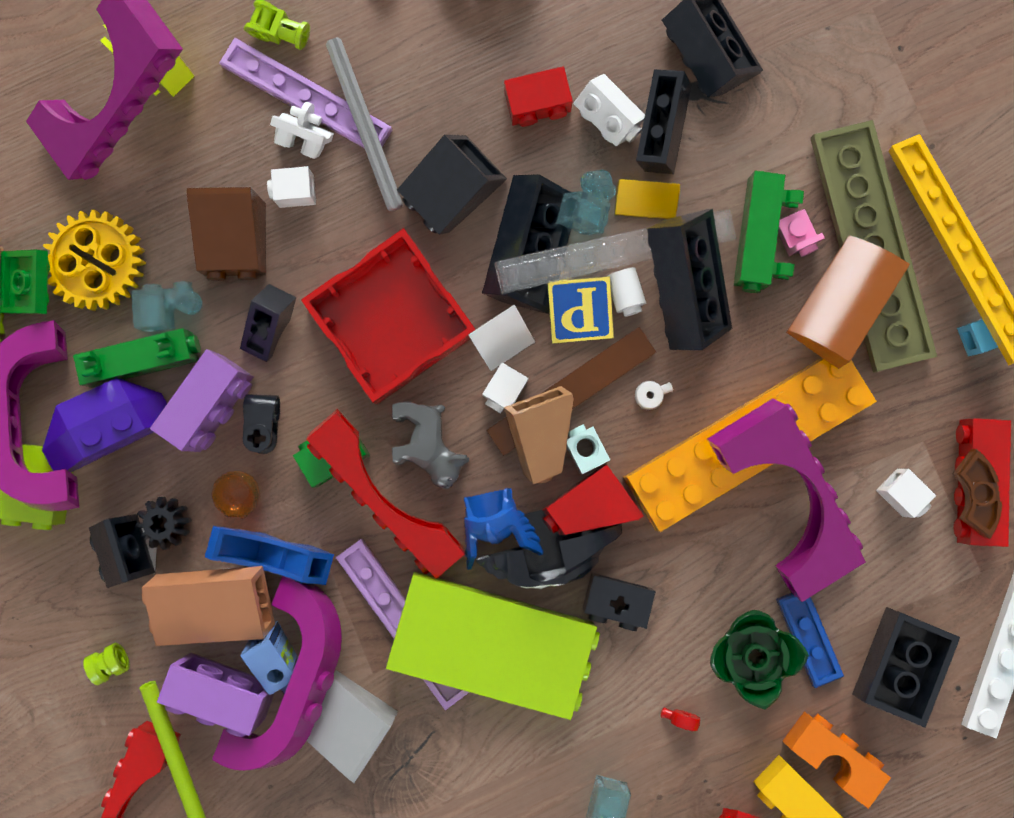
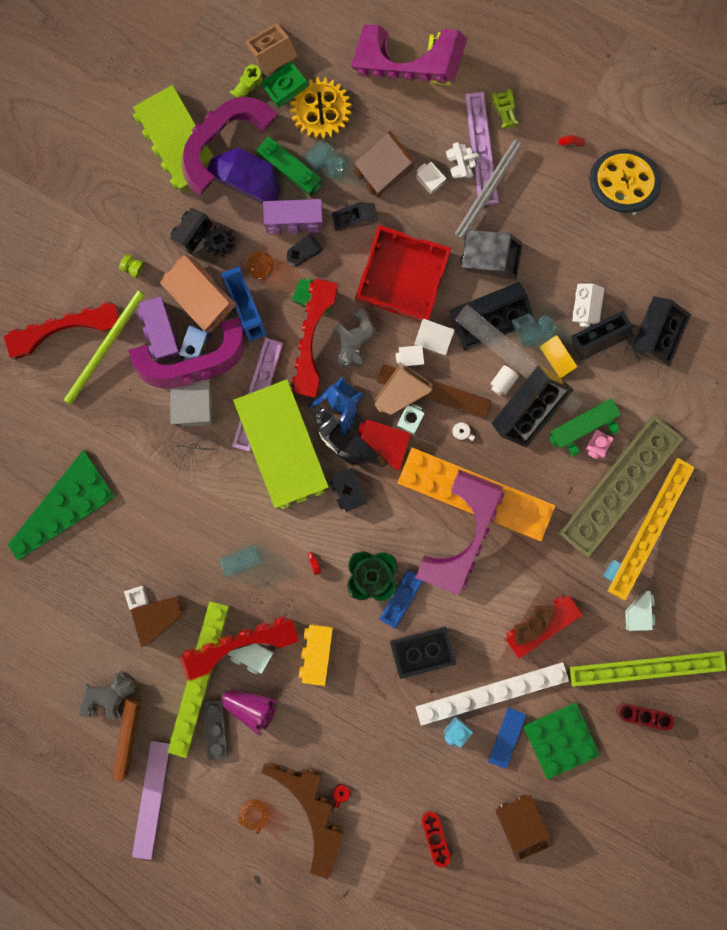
camera: 50 degrees right, 0 degrees up
red brick [504,66,573,127] -> none
piece [548,276,614,344] -> none
orange arch [783,711,891,809] -> none
slope [786,236,910,369] -> none
white brick [876,469,936,518] -> none

